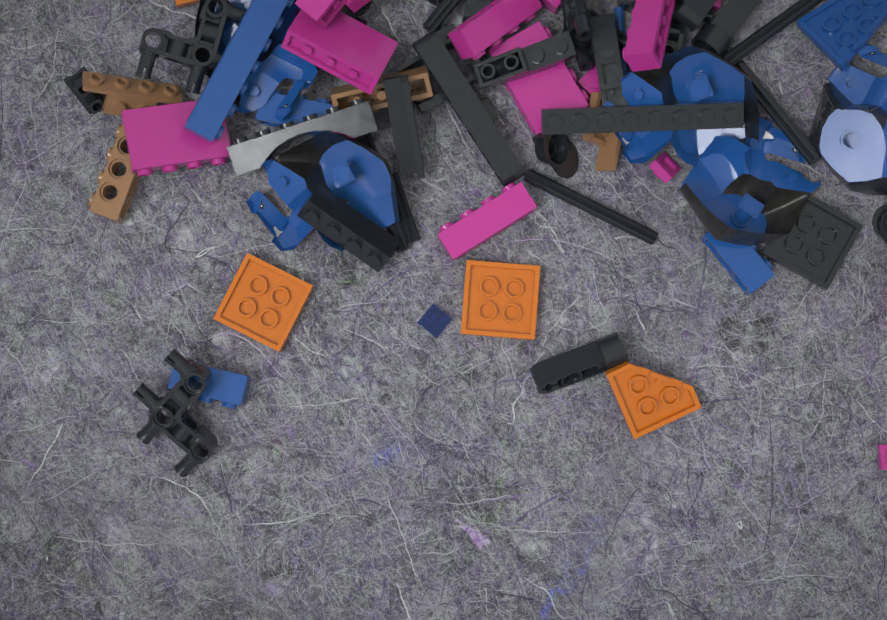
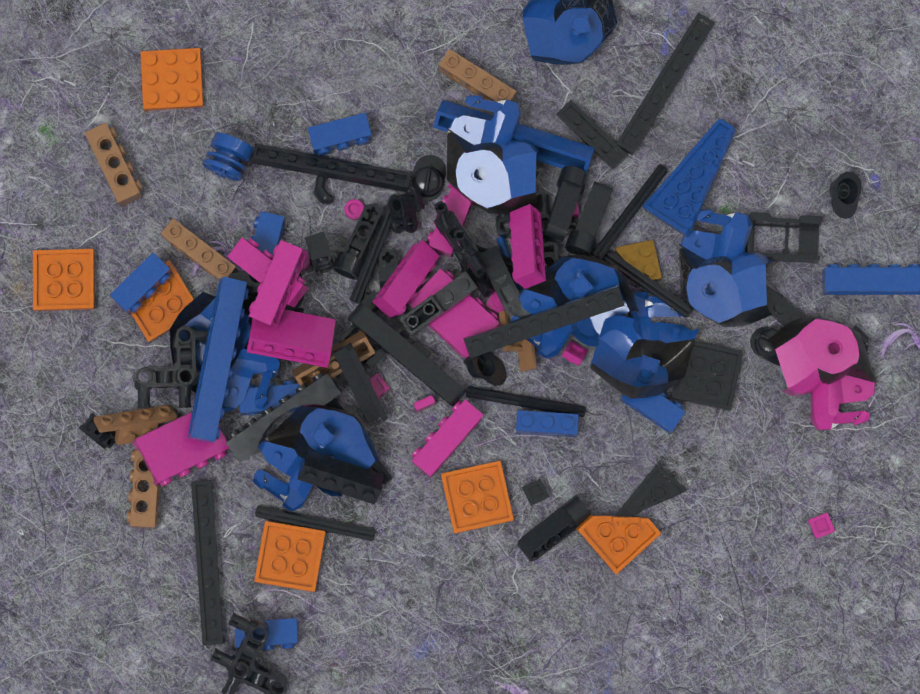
camera: 20 degrees left, 5 degrees down
black axle [392,172,420,243] -> none
clear blue tile [417,304,452,339] -> none
none -> black plate [191,480,224,646]
none -> black axle [255,505,375,541]
none -> dark pink tile [369,373,390,399]
none -> dark pink tile [414,396,435,413]
none -> blue brick [515,410,579,438]
none -> black plate [522,479,549,506]
none -> pearl gold wing [615,240,662,281]
none -> black wing [615,465,687,517]

